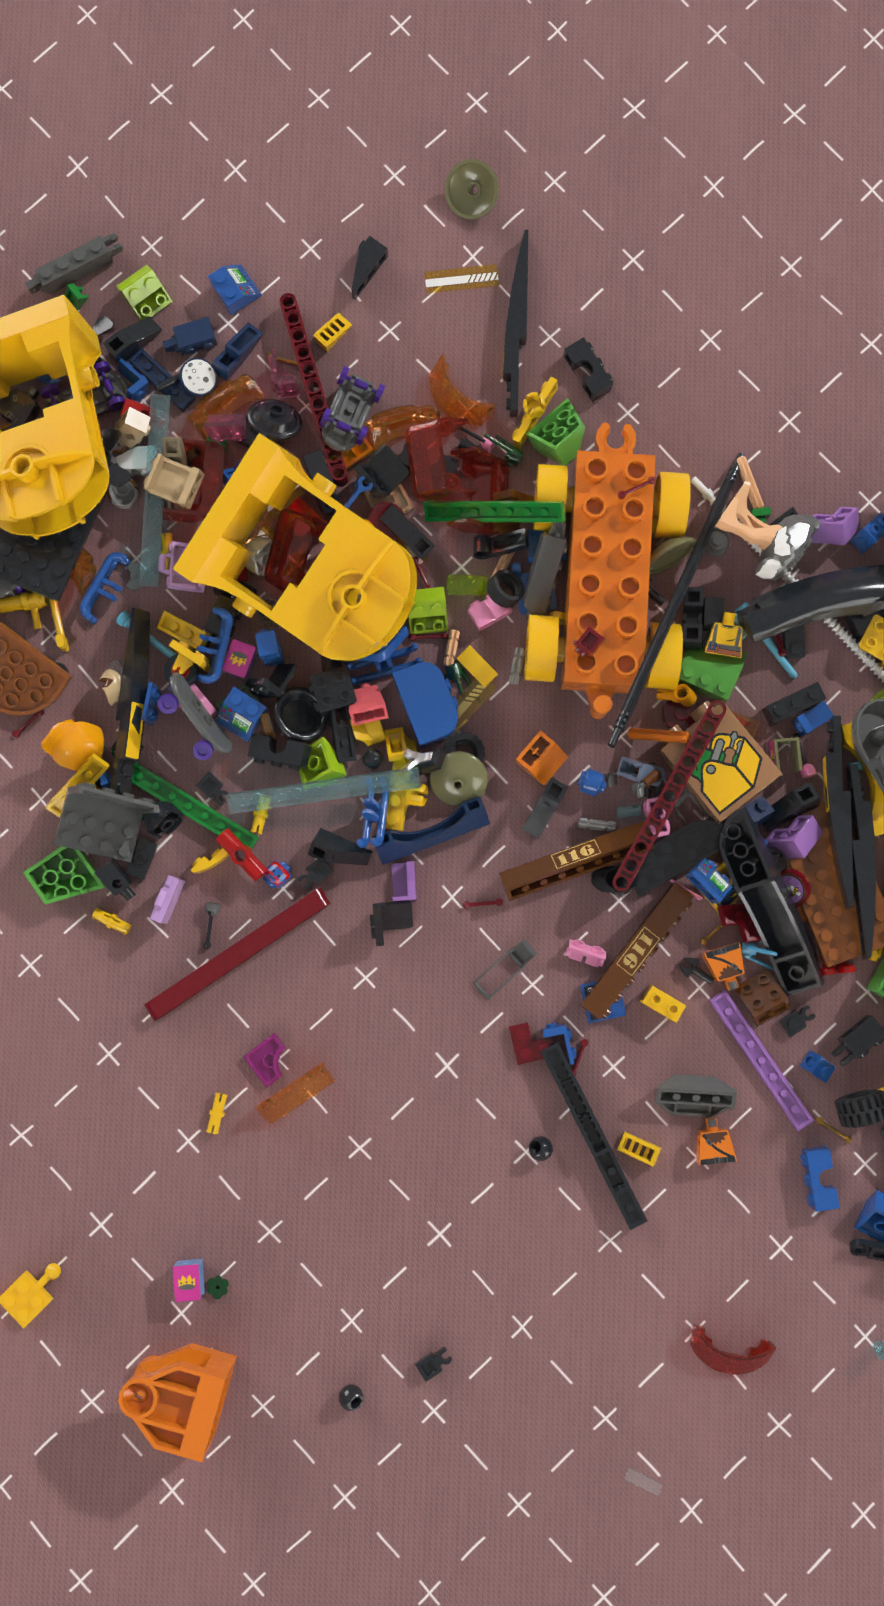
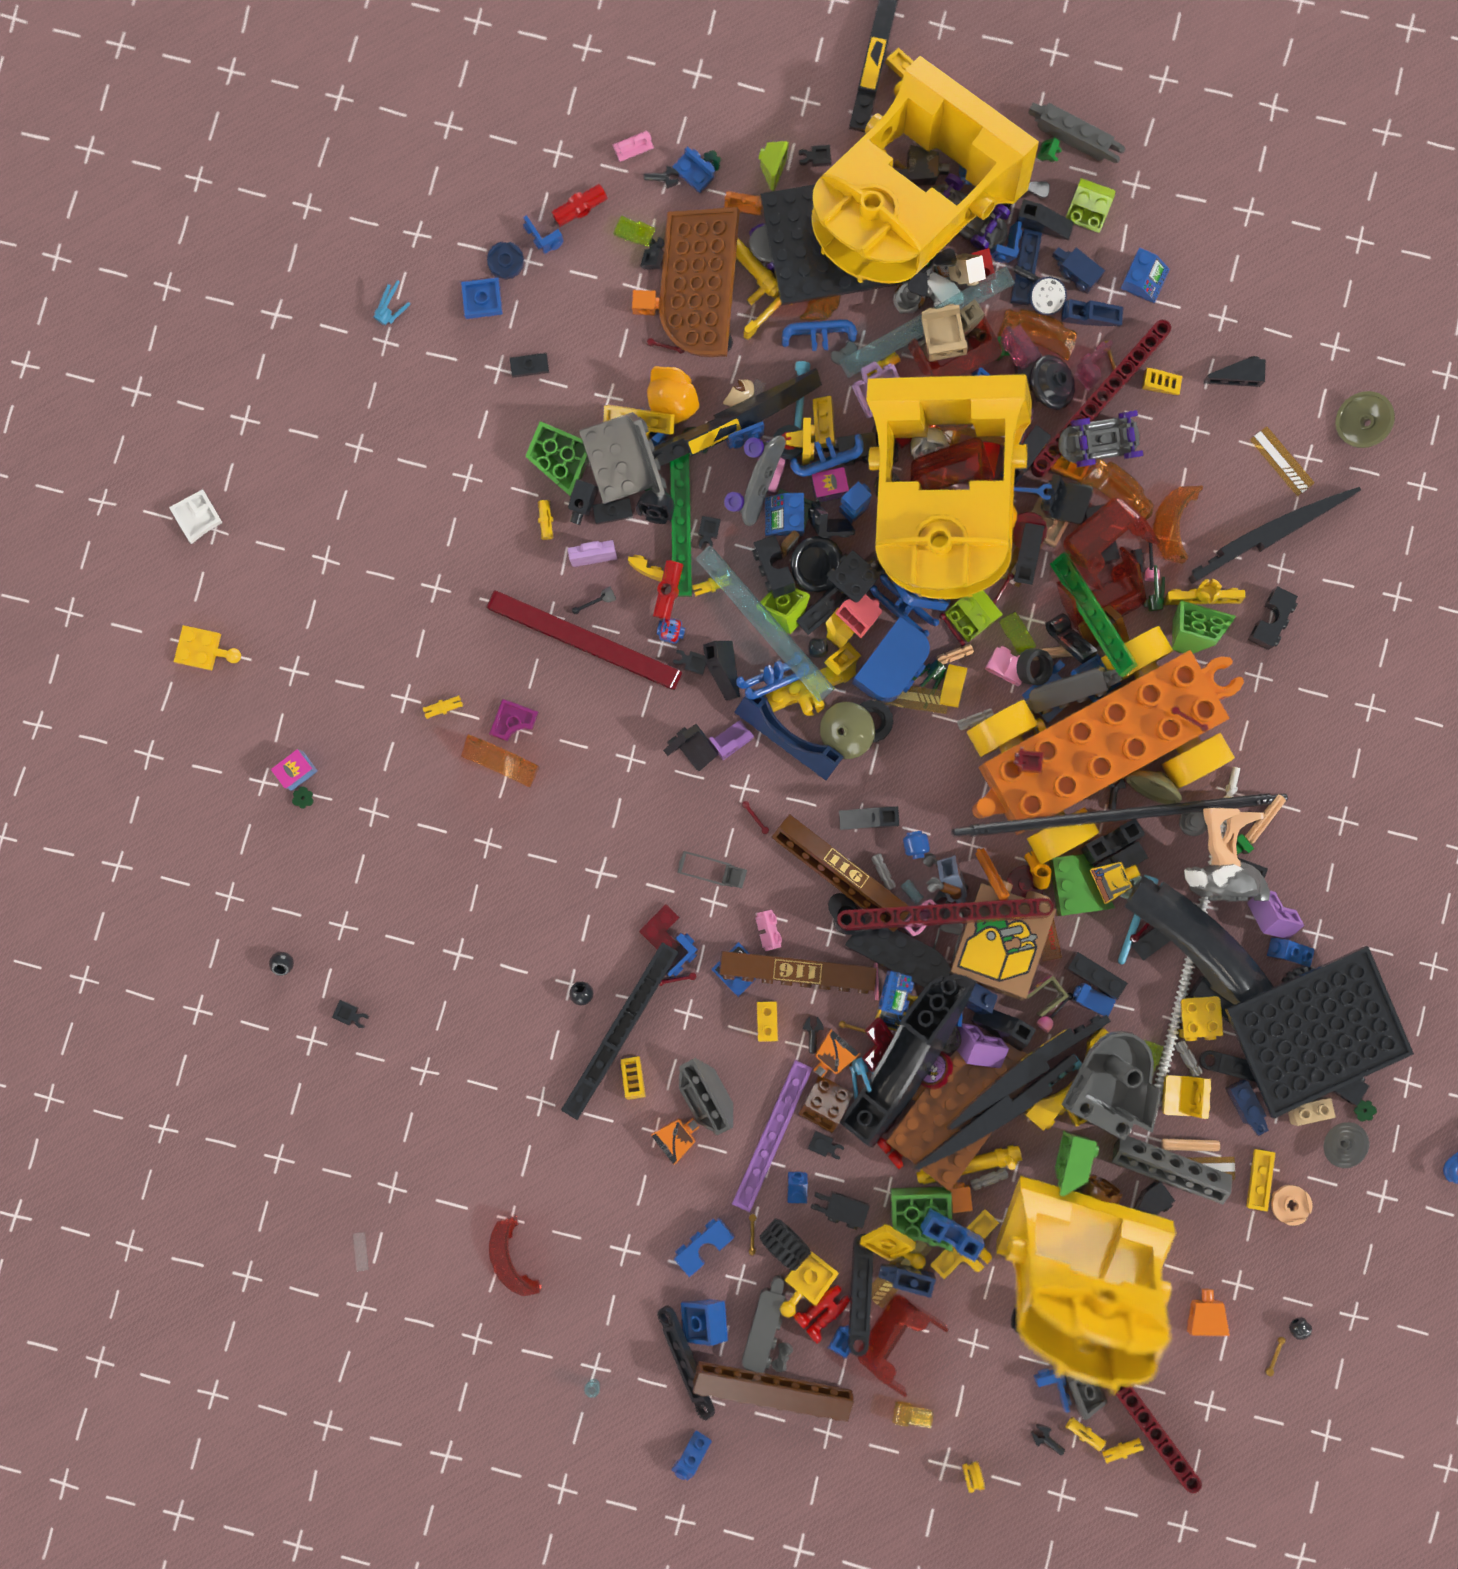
camera: 60 degrees right, 0 degrees up
orange brick [118,1343,237,1462] -> none
piece [403,748,446,777] -> none
orange slope [515,730,568,786] -> none

